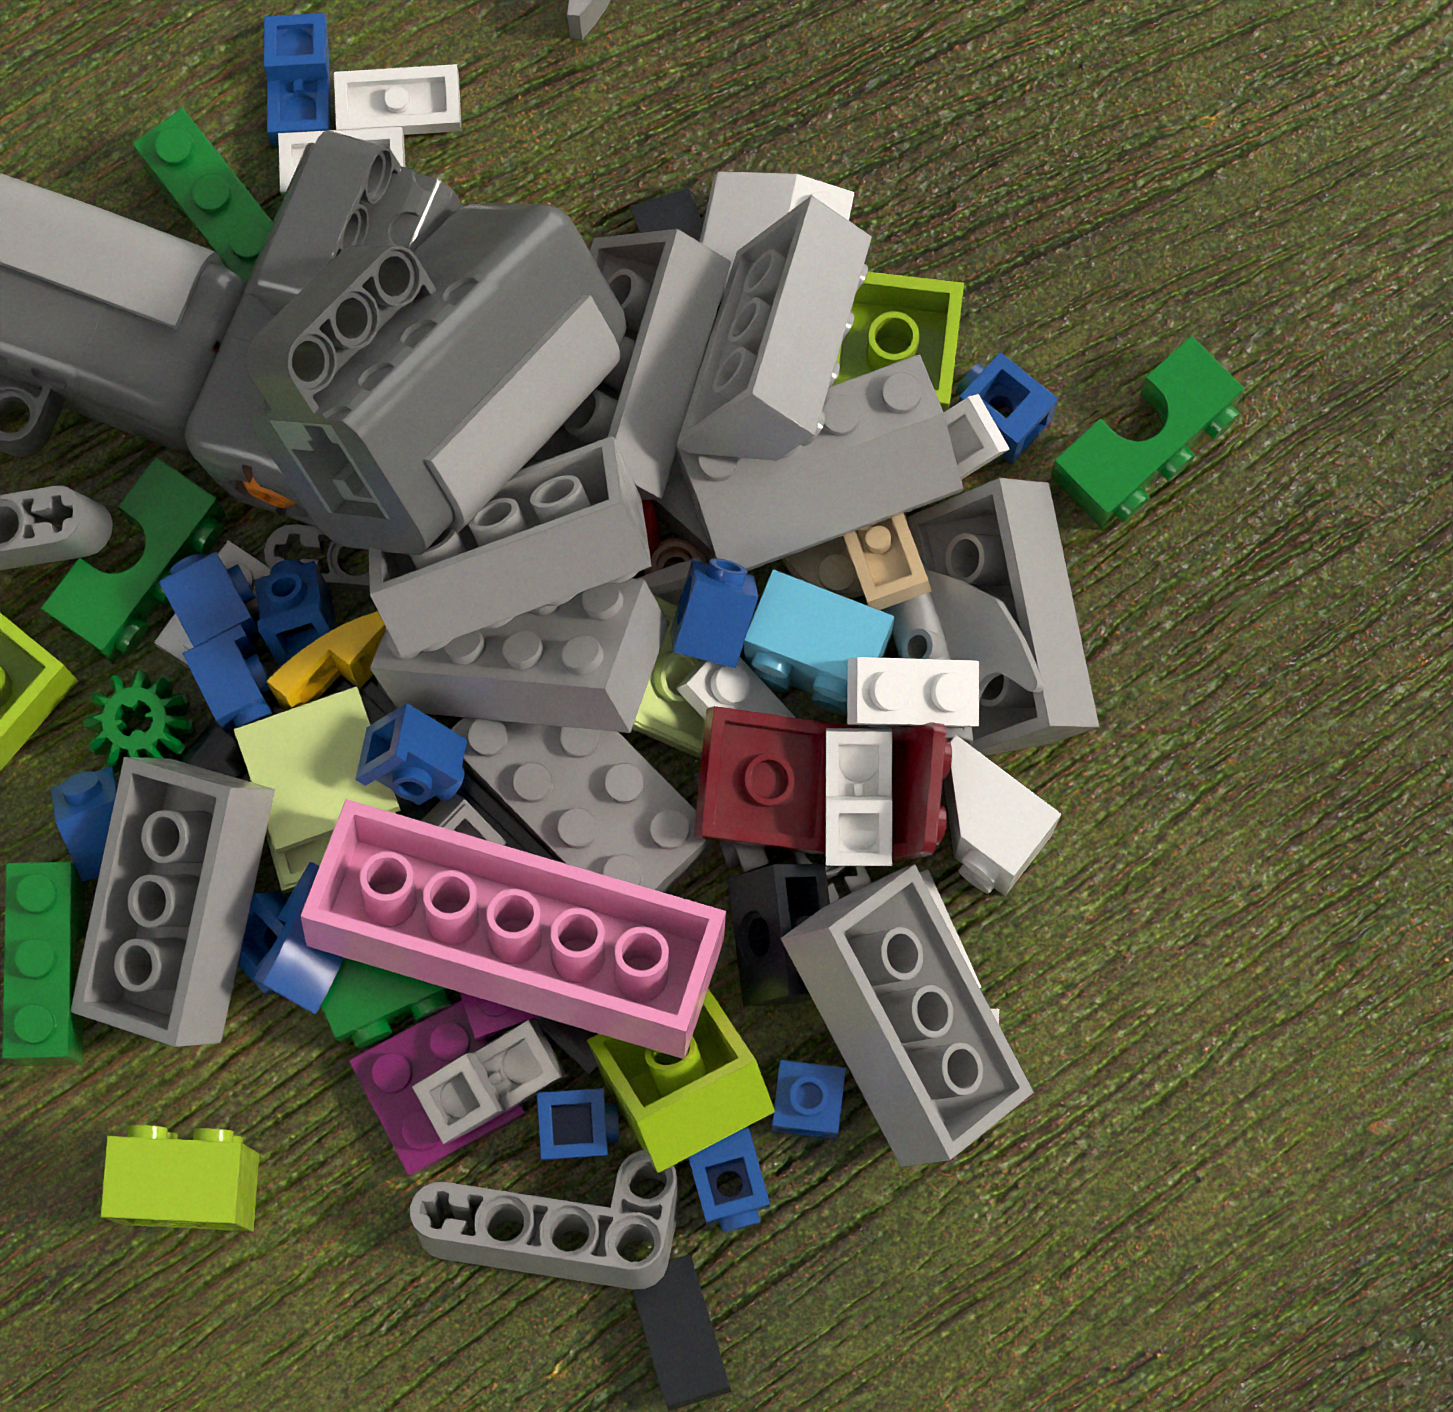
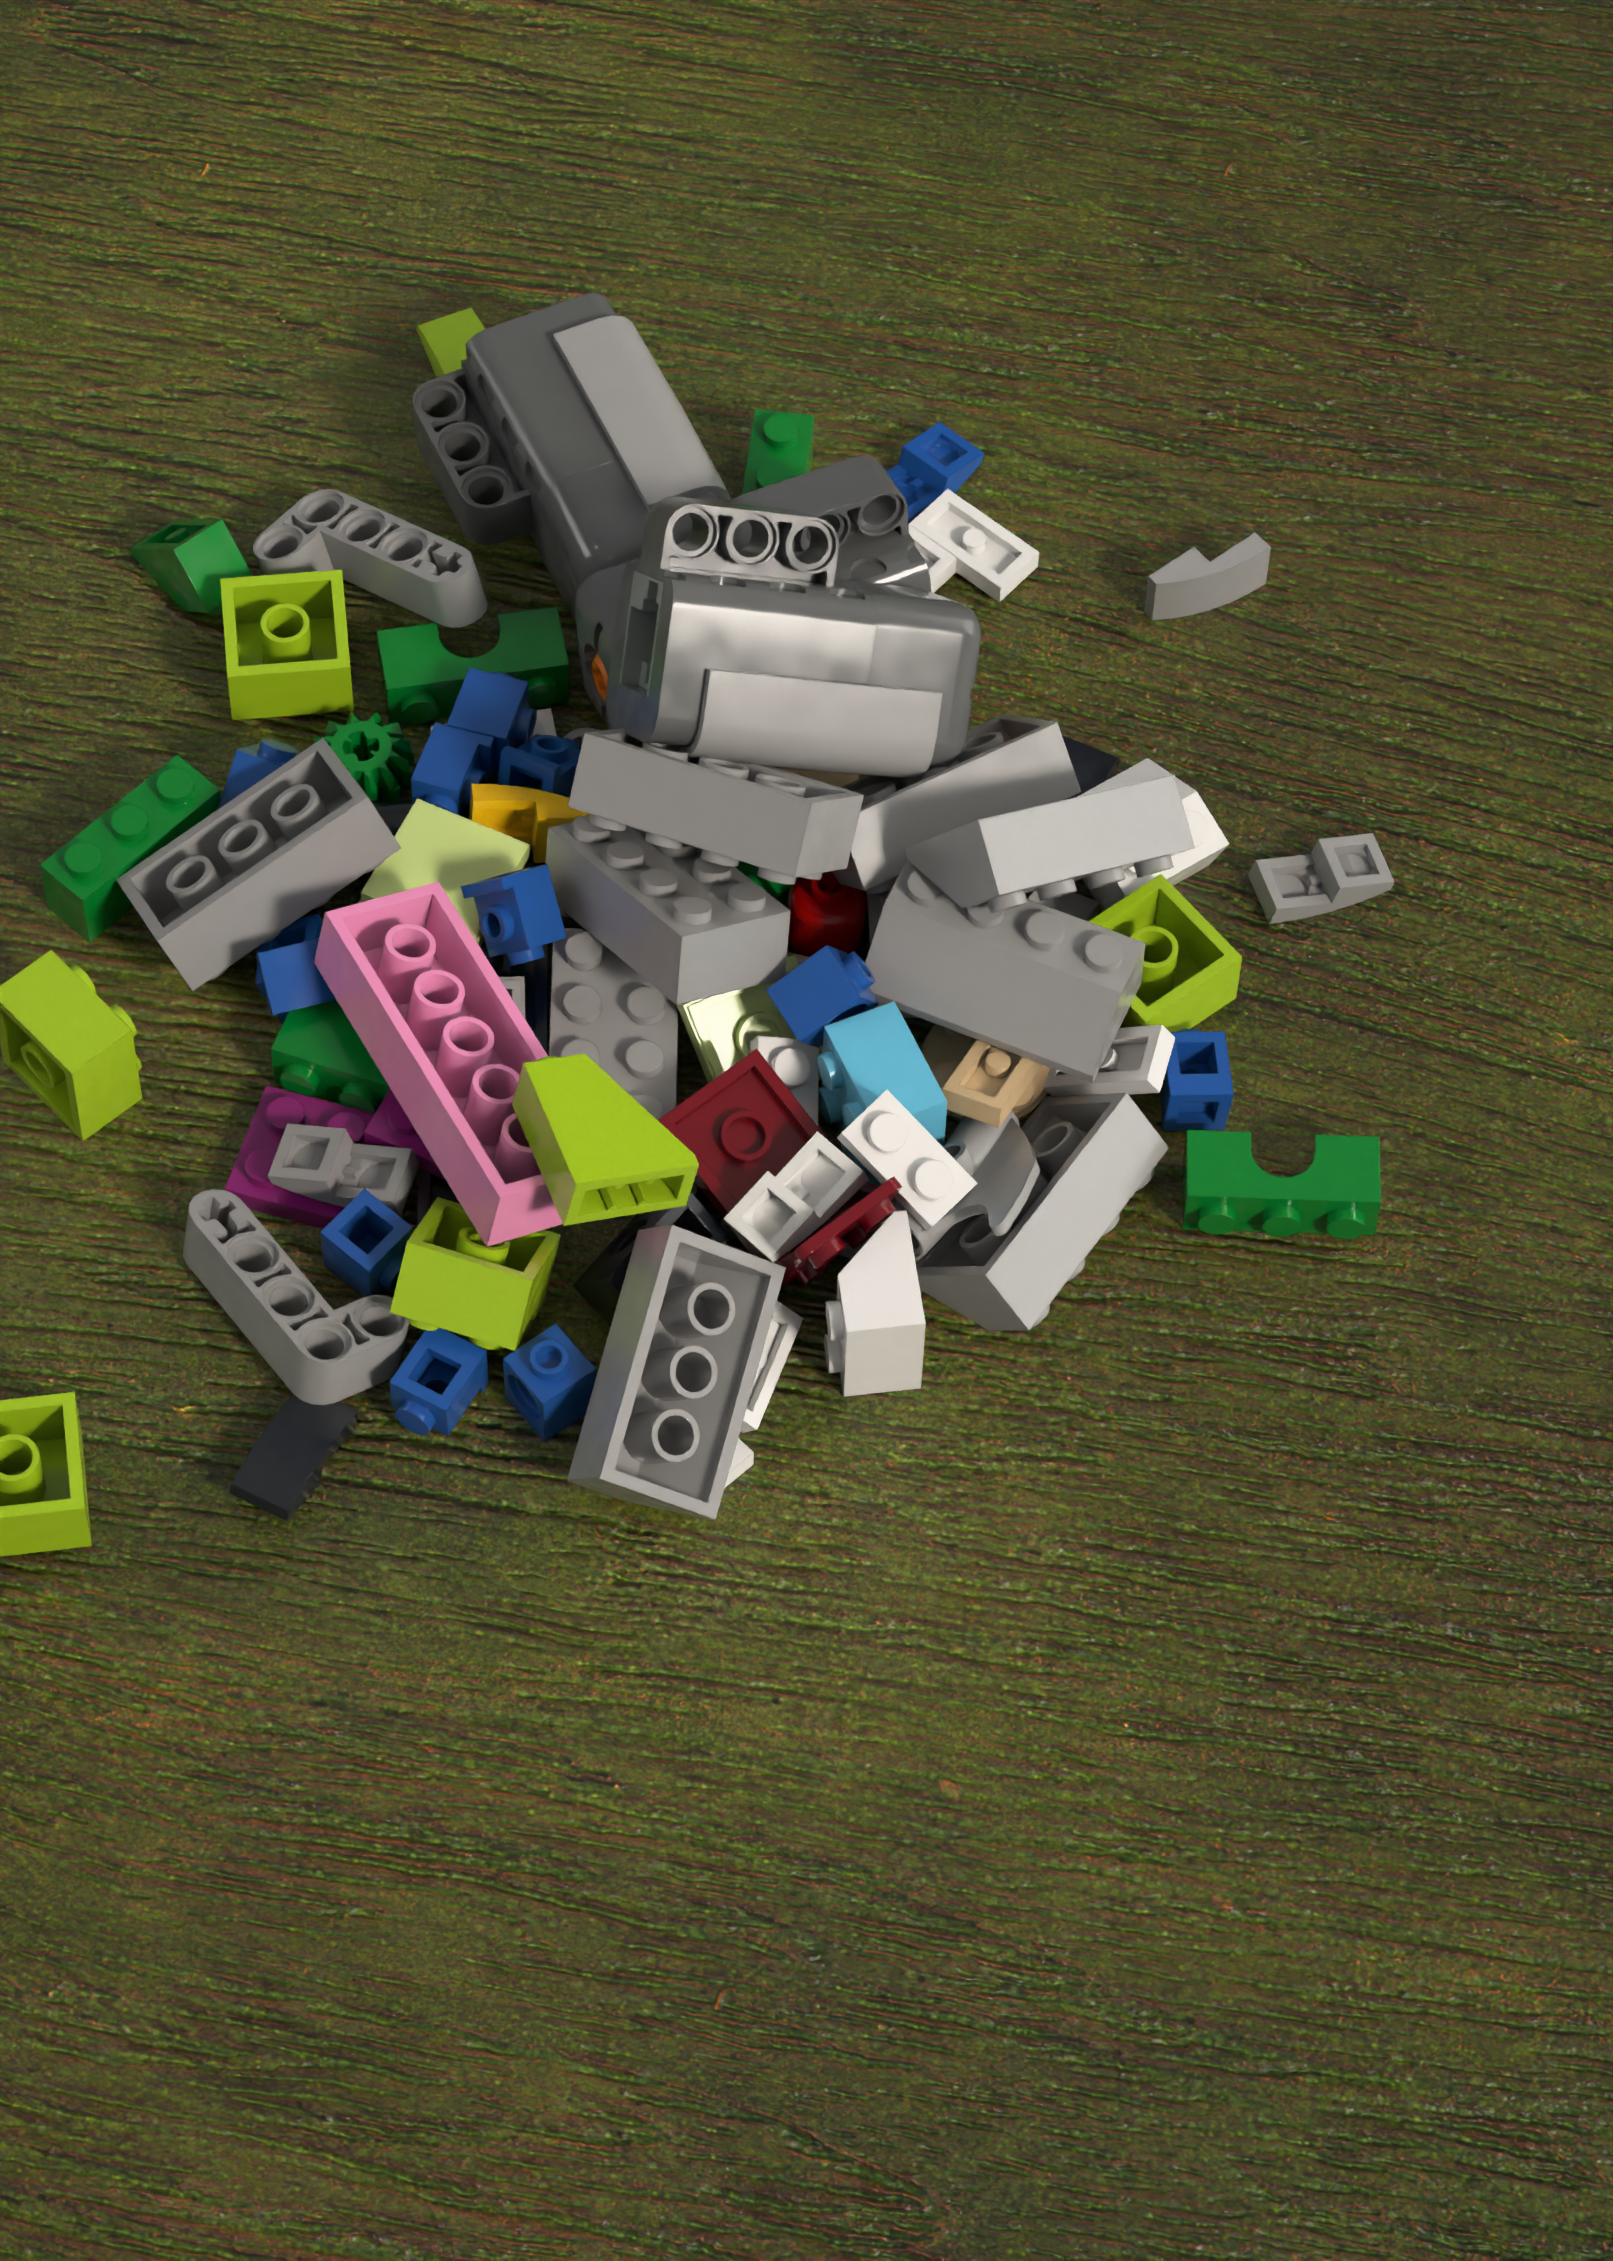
camera: 40 degrees right, 20 degrees down
none -> lime slope [512,1053,699,1226]
none -> light grey slope [1248,833,1395,924]

